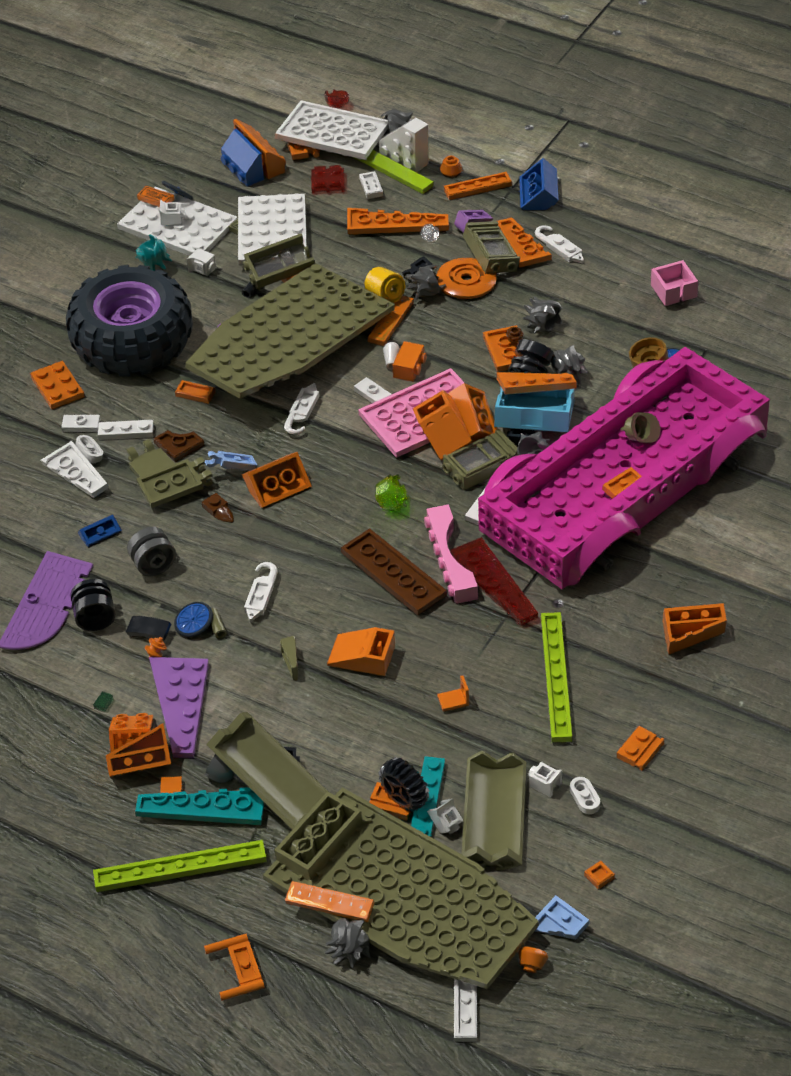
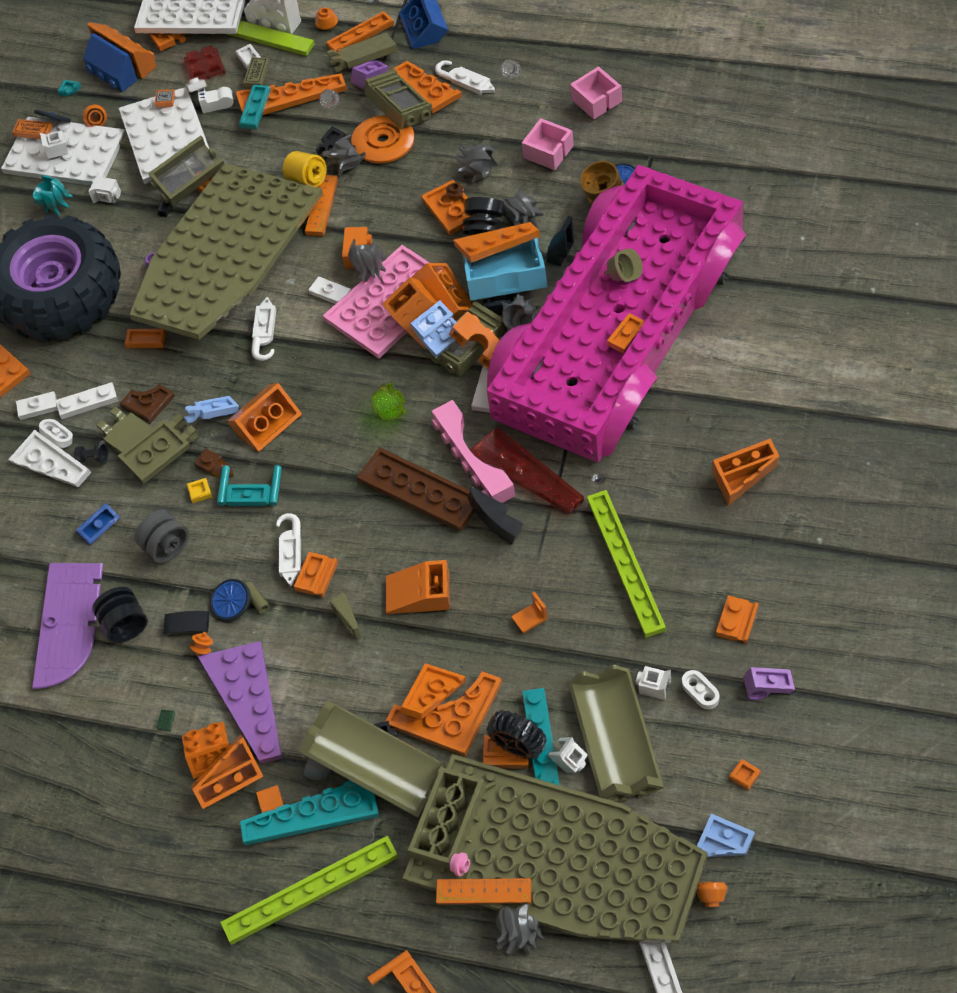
camera: 10 degrees left, 10 degrees up
white cone [383,342,400,370] -> none
none -> teal tile [57,80,81,96]
none -> black piece [74,440,108,464]
none -> orange cone [83,104,107,127]
none -> tile [155,89,175,108]
none -> white plate [184,77,207,92]
none -> yellow tile [187,478,212,503]
none -> white leg [198,87,233,113]
none -> teal plate [217,465,282,506]
none -> teal tile [239,85,271,130]
none -> olive tile [243,57,270,87]
none -> orange plate [294,552,338,598]
none -> olive tile [326,32,398,73]
none -> dark grey hair [348,239,387,282]
none -> orange plate [386,671,502,757]
none -> orange wing [401,663,466,720]
none -> light blue slope [410,301,457,358]
none -> orange arch [449,311,500,370]
none -> bright pink plate [450,852,470,876]
none -> black slope [468,487,523,545]
none -> clear wheel [501,59,521,79]
none -> bright pink piece [522,118,574,170]
none -> black slope [547,216,574,267]
none -> medium lavender plate [743,667,795,700]

